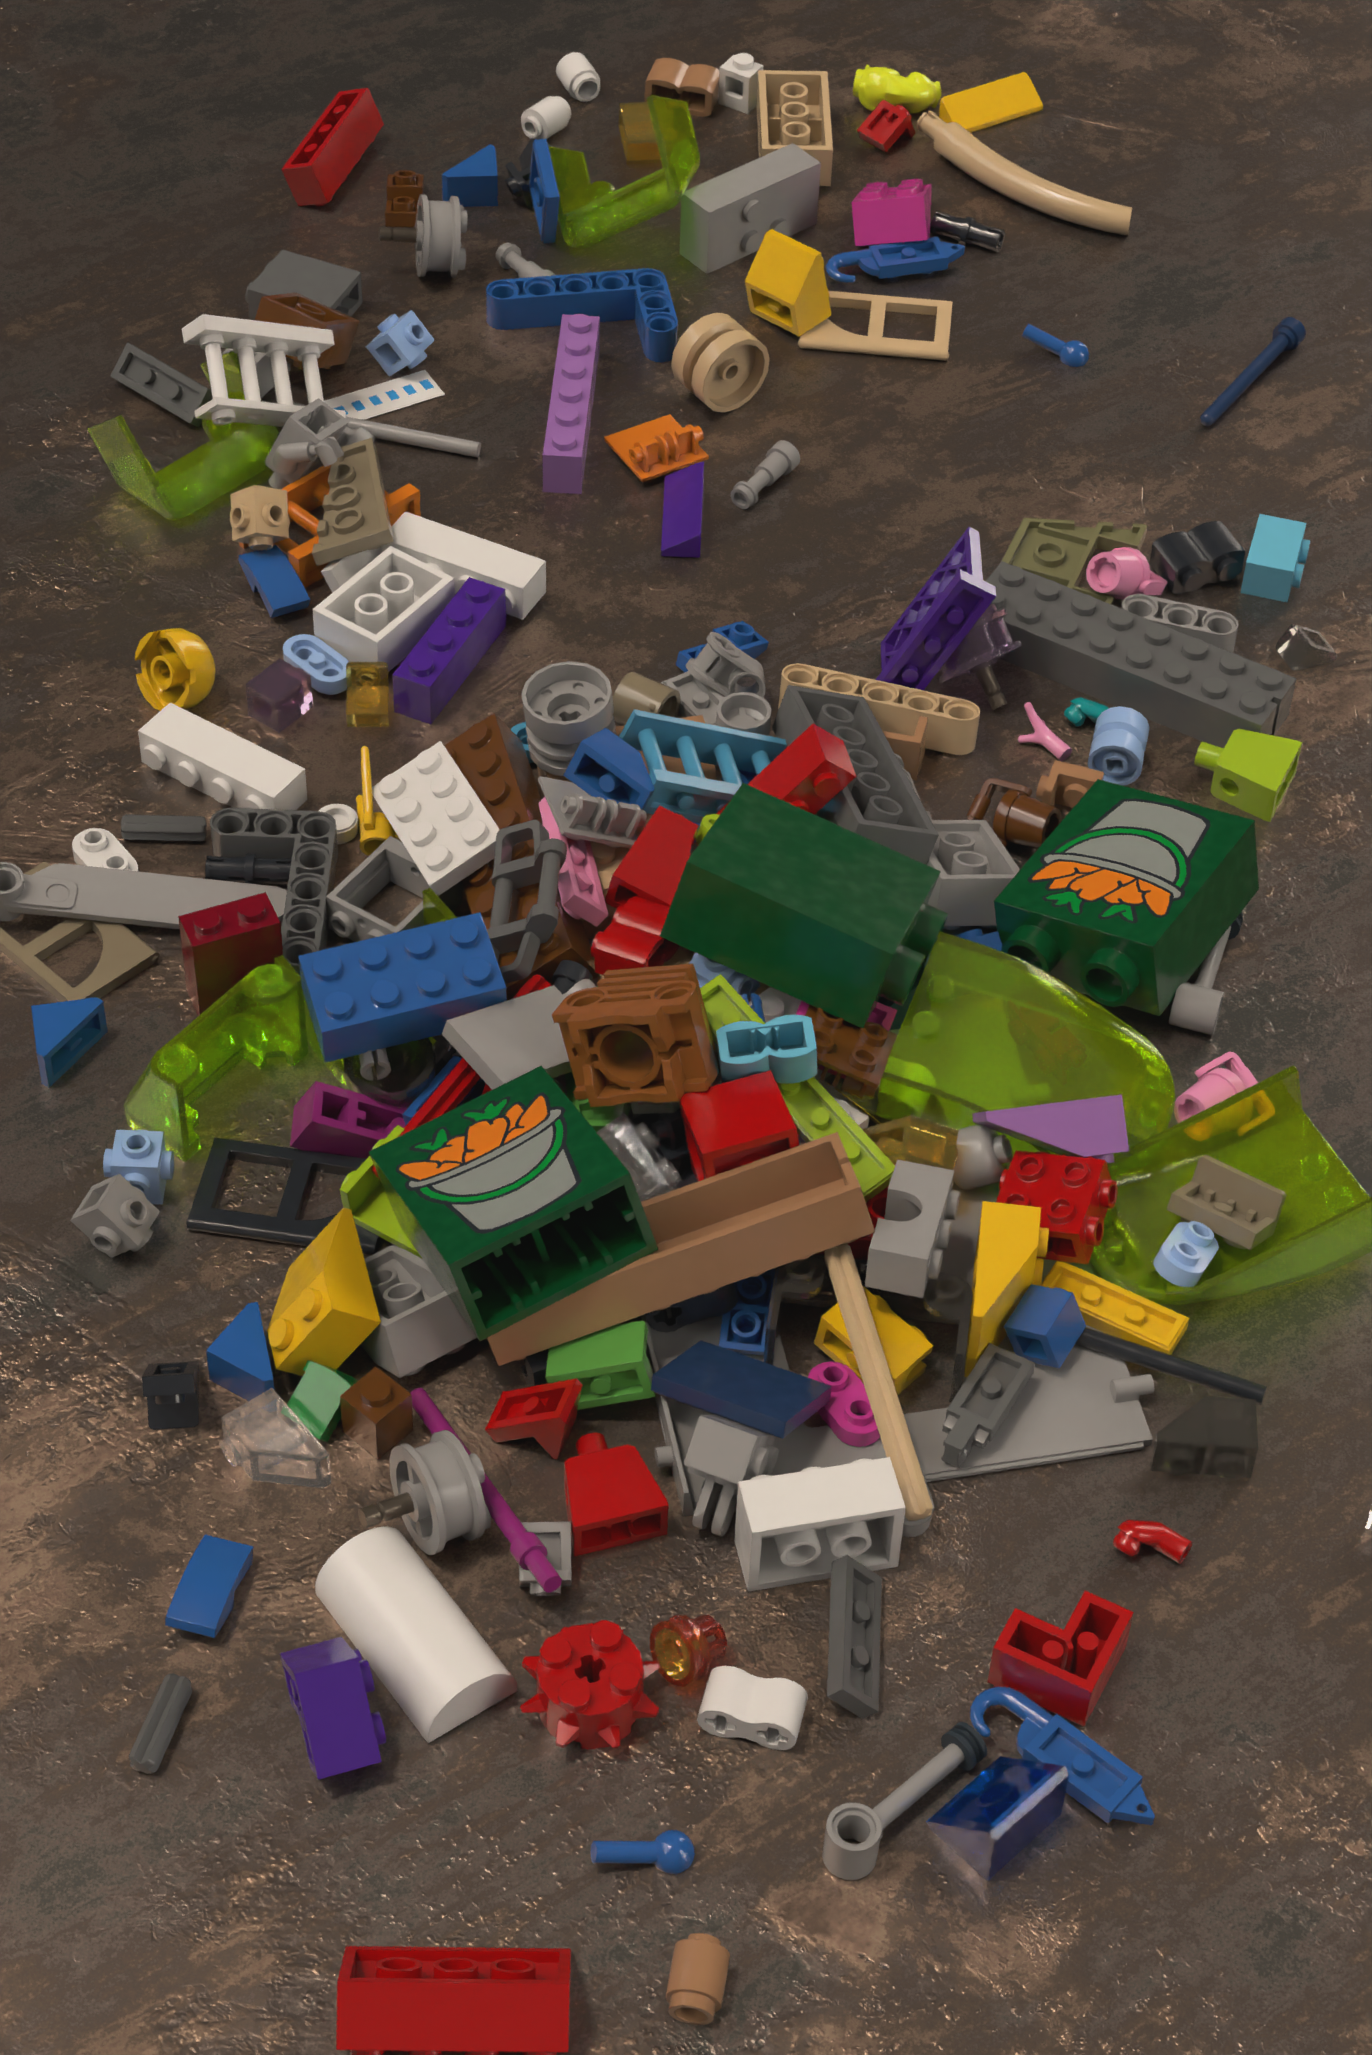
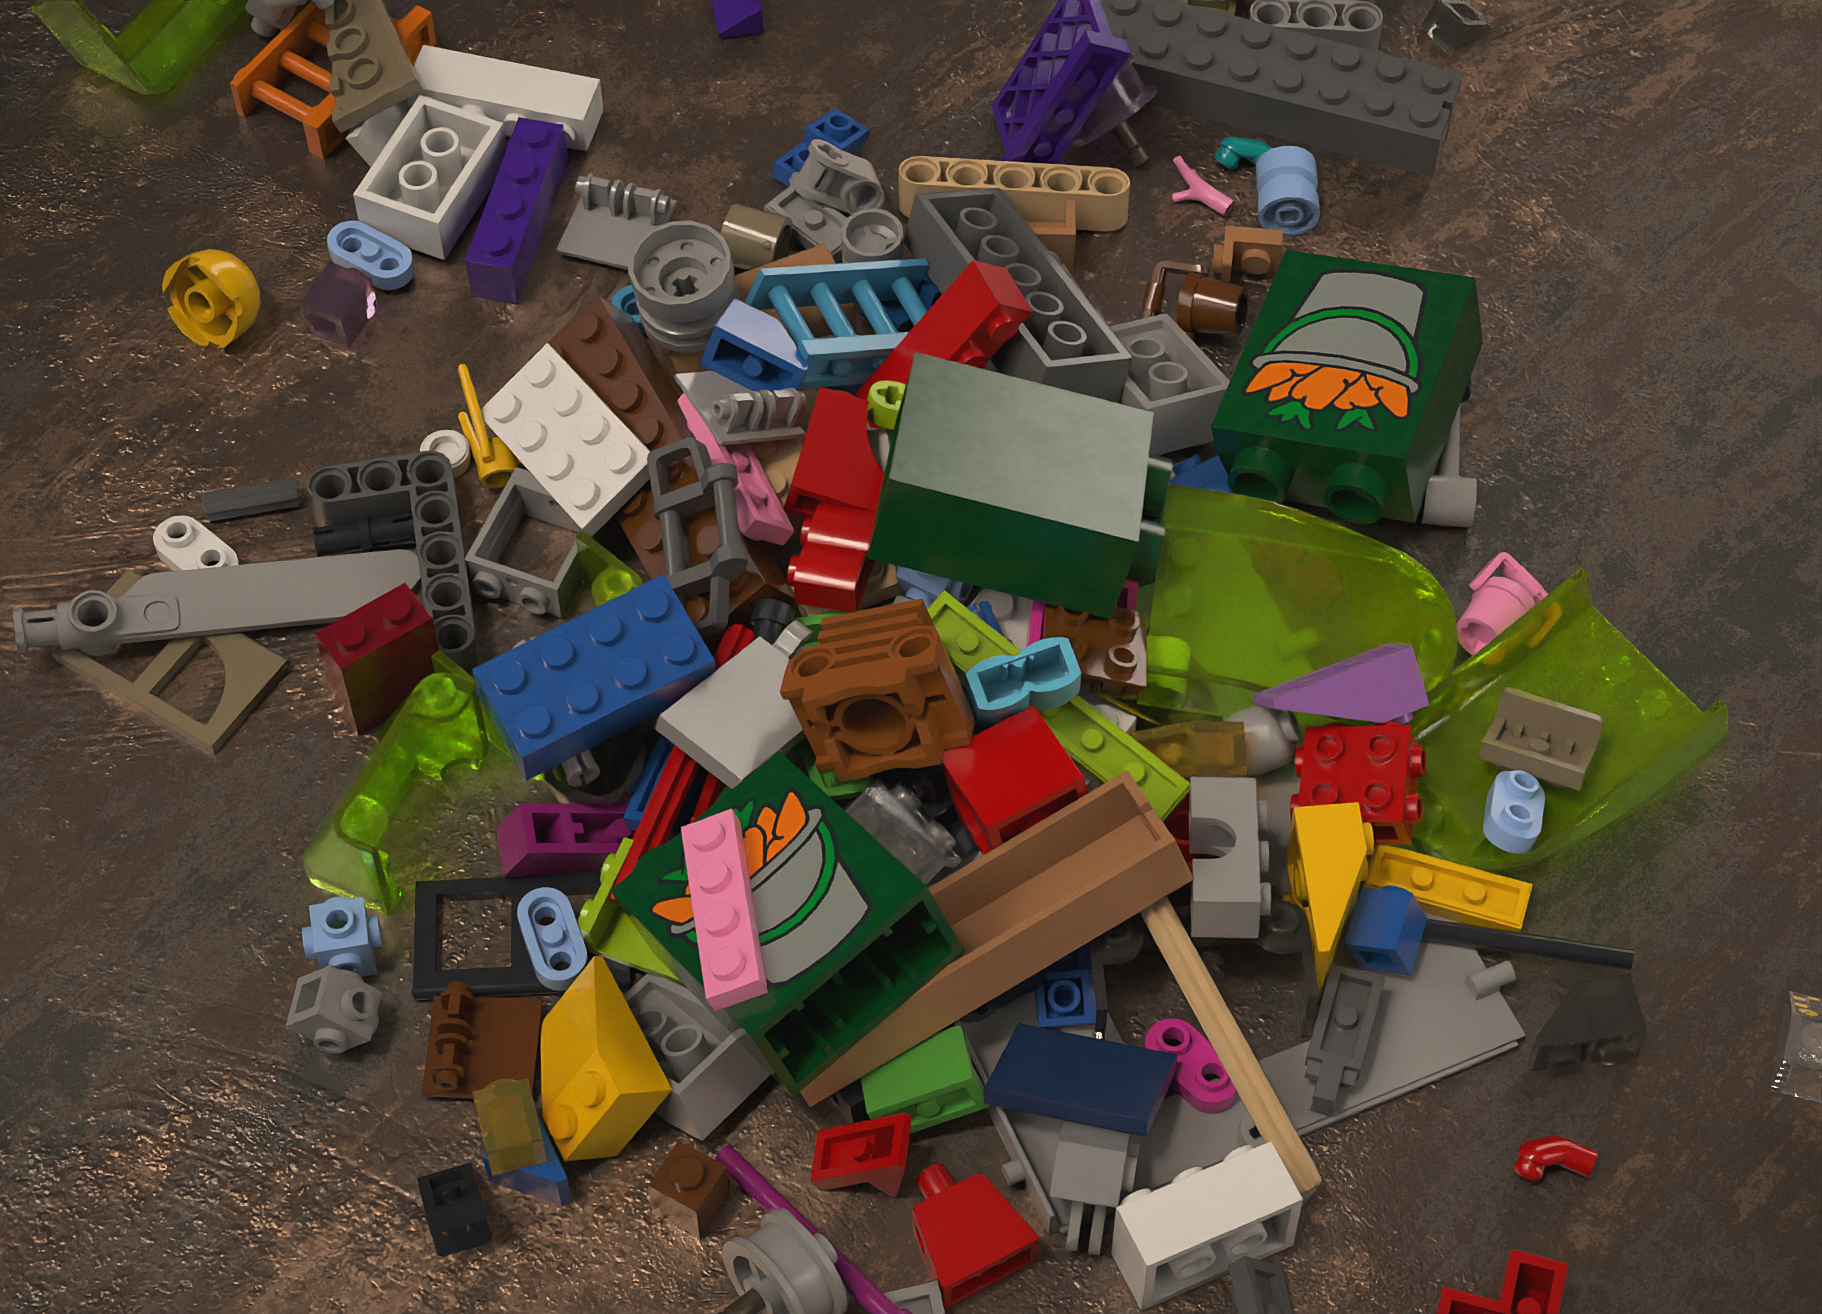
camera: 10 degrees left, 10 degrees up
blue slope [31,997,108,1088] -> none
white brick [138,703,307,810] -> none
clear slope [220,1388,331,1488] -> none
tan brick [230,485,290,550] -> none
blue slope [238,545,310,618] -> none
green tile [281,1360,357,1442] -> none
clear yellow bracket [346,662,389,727] -> none
yellow brick [814,1286,934,1395] -> none
lime torso [1194,729,1302,822] -> none
none -> reddish brown hinge [422,981,543,1100]
none -> clear yellow brick [472,1078,548,1176]
none -> light blue plate [517,887,589,991]
none -> light grey hinge [556,173,677,270]
none -> bright pink plate [681,809,768,1012]

